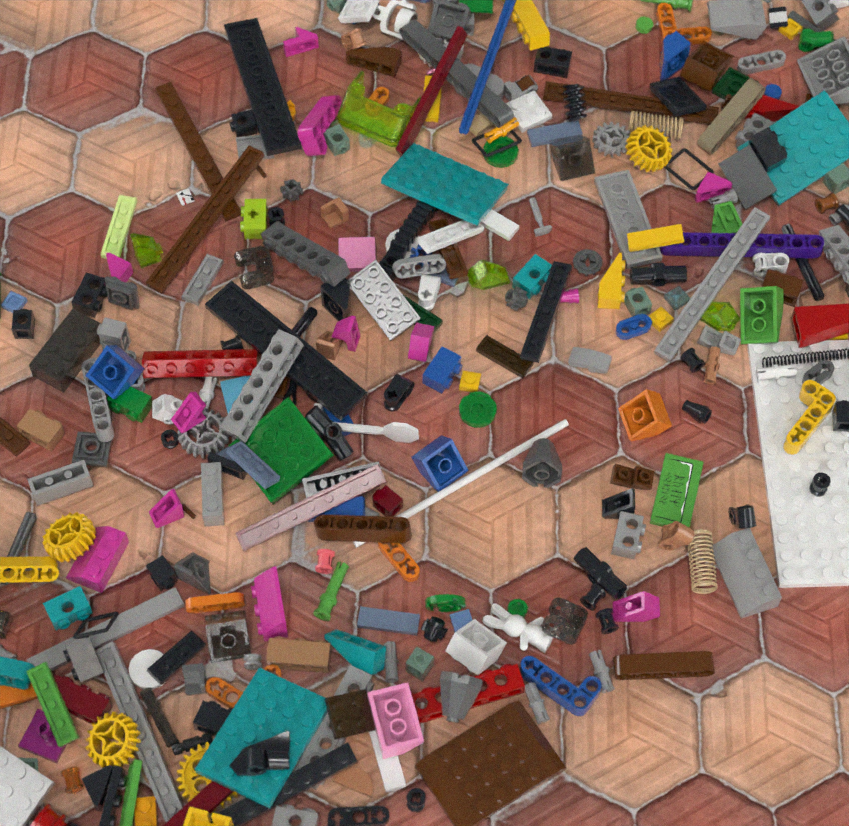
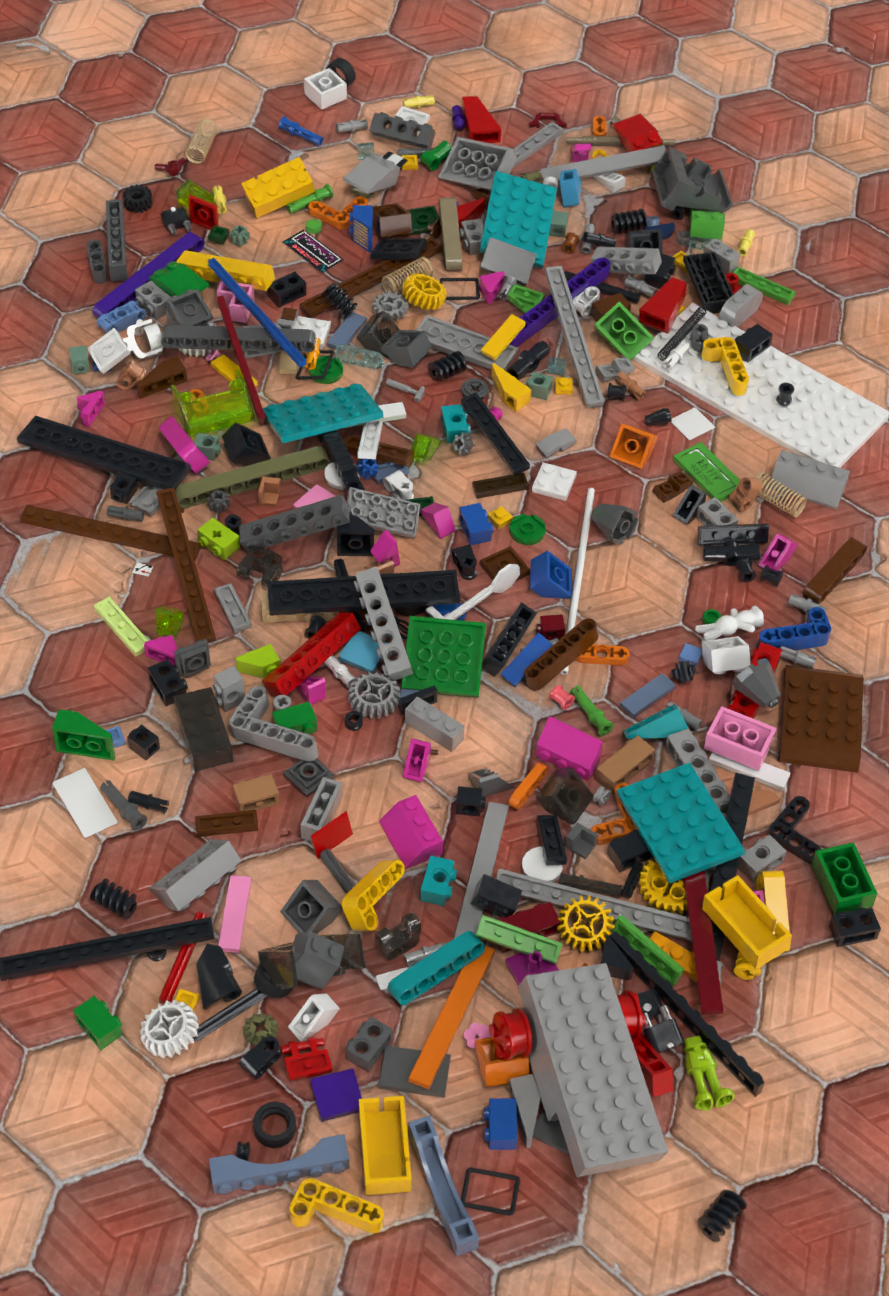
camera: 50 degrees left, 10 degrees down
yellow gear [42,512,96,563] -> none
black piece [73,612,119,639] -> none
blue slope [85,345,145,399] -> none
white brick [152,394,183,424] -> none
dark pink slope [171,392,206,433] -> none
sand blue tile [226,441,280,489] -> none
black panel [229,731,290,776] -> none
tile [235,464,387,551] -> none
black piece [304,405,354,461] -> none
dark brown plate [325,689,376,740] -> none
light grey beam [392,254,446,278] -> none
sand green brick [406,647,434,682] -> none
black bush [407,788,426,812] -> none
green tile [425,594,466,613] -> none
clear smoke piece [541,598,588,644] -> none
blue plate [616,314,652,340] -> none
clear neon green slope [700,302,740,331] -> none
black piece [728,504,756,529] -> none
light grey beam [737,50,786,75] -> none
black brick [748,127,787,173] -> none
none -> dark grey axle [107,505,144,522]
none -> olive beam [175,446,330,509]
none -> bright pink brick [217,281,254,323]
none -> black slope [222,422,271,467]
none -> lime slope [235,644,281,679]
none -> black sticker [283,229,344,273]
none -> dark pink slope [296,676,326,705]
none -> red sticker [311,811,353,859]
none -> clear light blue beam [335,344,384,369]
none -> dark grey slope [380,330,432,368]
none -> black piece [428,351,467,381]
none -> reddish brown tile [479,546,530,581]
none -> white plate [532,462,577,501]
none -> light grey pin [624,276,658,297]
none -> white sticker [672,408,716,440]
none -> black tile [697,523,769,546]

